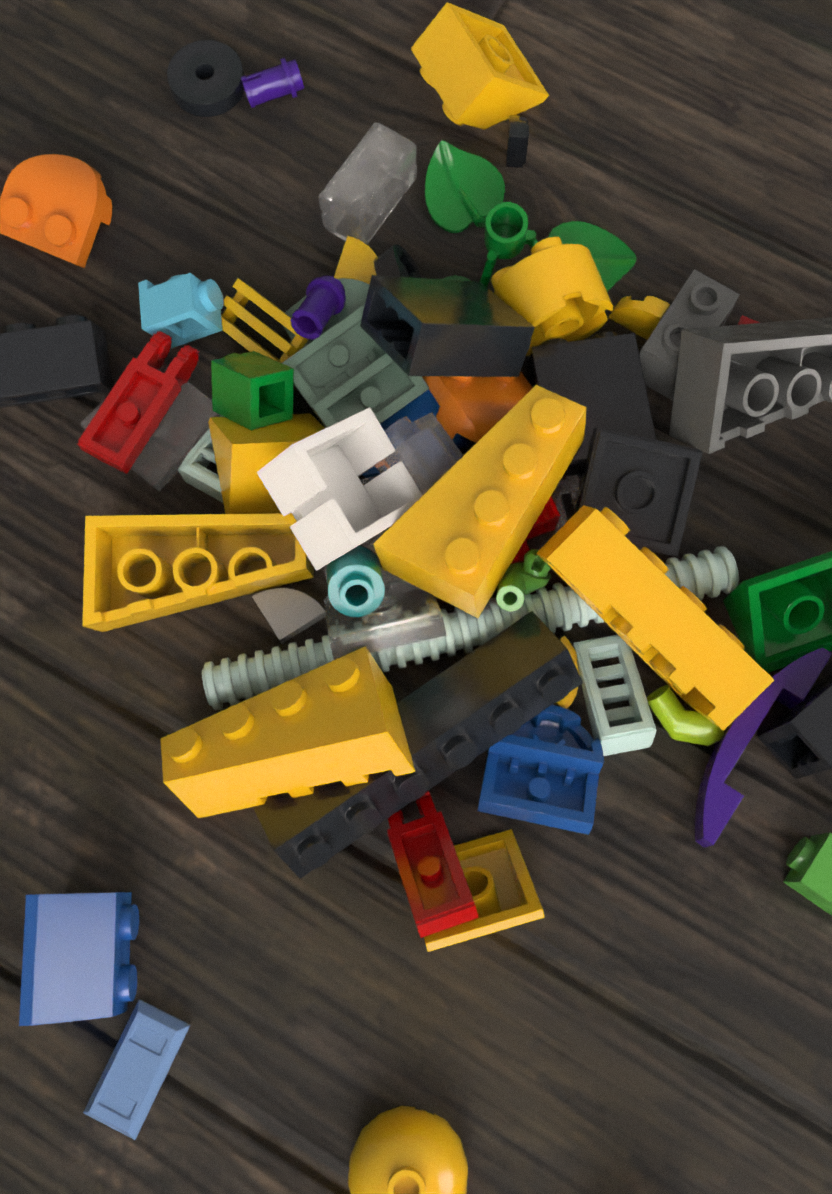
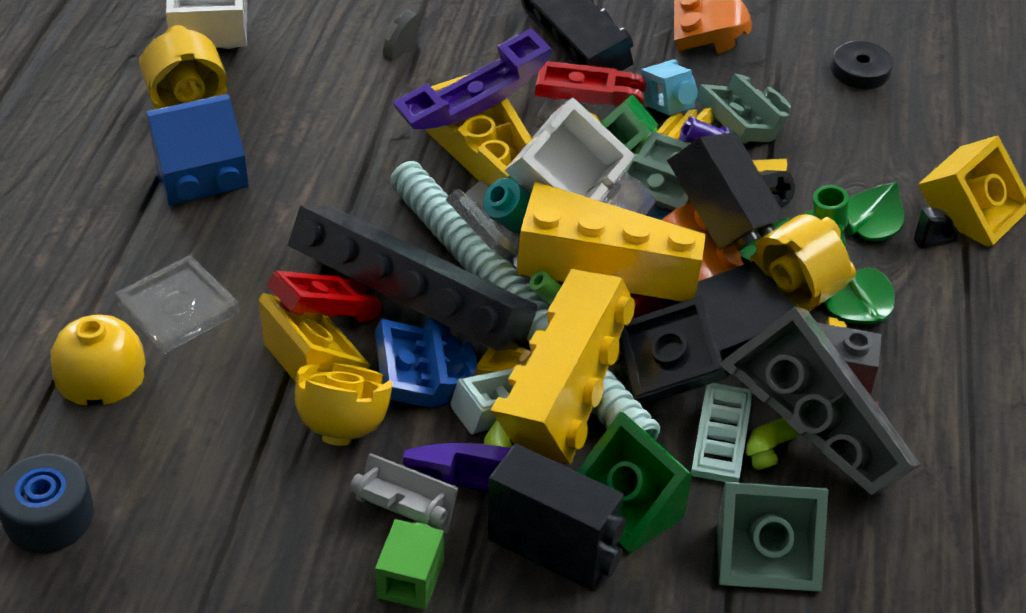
camera: 65 degrees right, 30 degrees down
medium blue tile [83,999,191,1140] -> none
yellow wedge [161,646,415,818] -> none
dark purple pin [241,57,305,108] -> none
clear brick [318,123,417,245] -> none
none -> clear tile [115,255,240,354]
none -> yellow cylinder [295,363,393,446]
none -> light grey hinge [350,453,458,533]
none -> dark purple slope [393,28,553,129]
none -> light aqua slope [691,383,752,483]
none -> sand green slope [696,74,791,144]
none -> lime arm [745,418,799,470]

